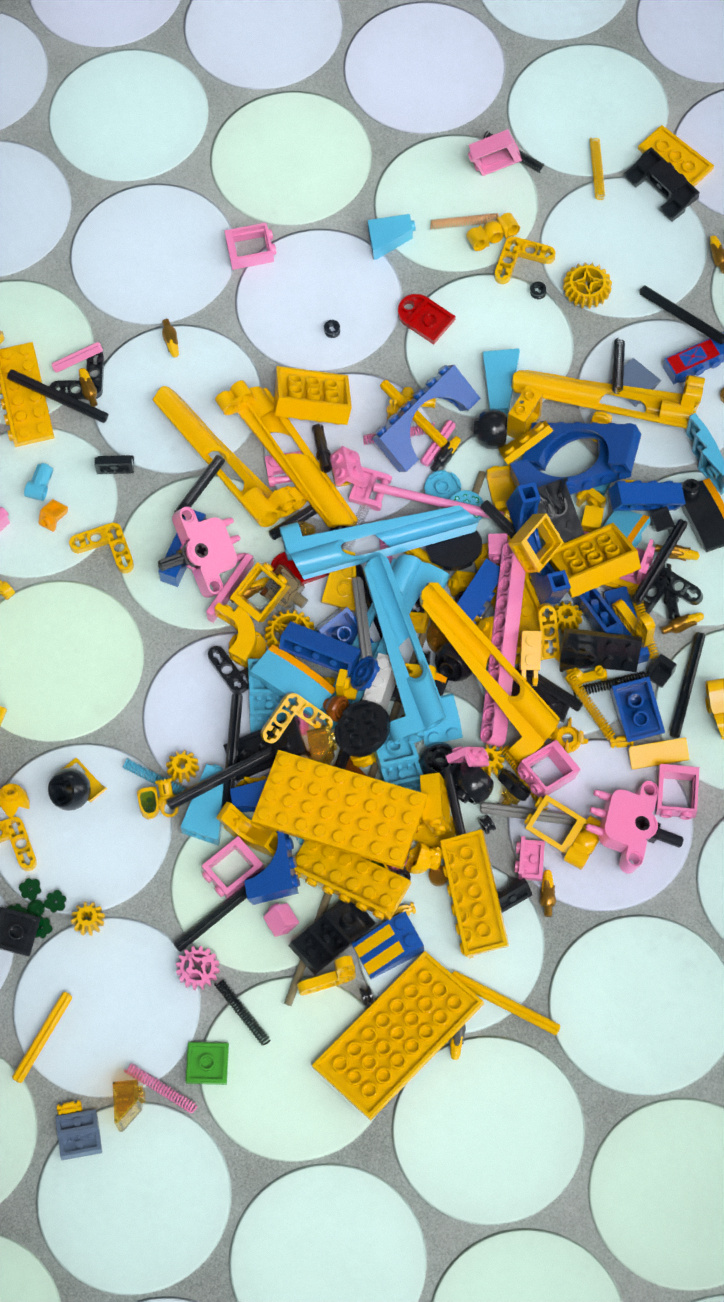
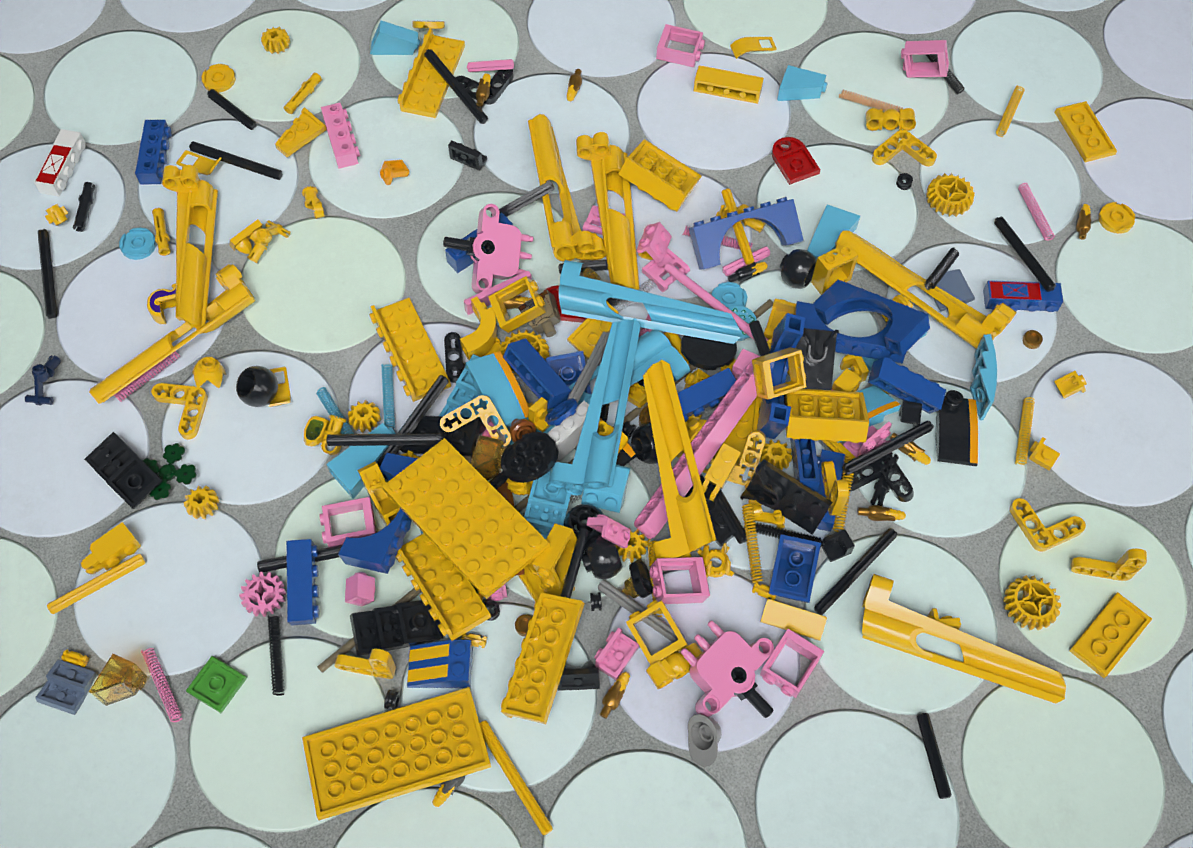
camera: 25 degrees right, 5 degrees down
medium azure piece [24,463,54,501] -> none
yellow beam [69,523,134,573] -> none
black pin [312,424,332,473] -> none
black bush [324,320,340,338] -> none
yellow hair [405,842,441,874] -> none
yellow wing [498,421,553,465] -> none
black bracket [624,147,700,222] -> none
none -> yellow hinge [81,522,141,575]
none -> blue brick [286,539,319,626]
none -> yellow bracket [369,298,451,402]
none -> medium azure piece [381,364,395,431]
none -> light grey piece [688,714,721,767]
none -> yellow brick [693,65,764,104]
none -> yellow piece [730,37,777,59]
none -> bright pink piece [1018,183,1055,241]

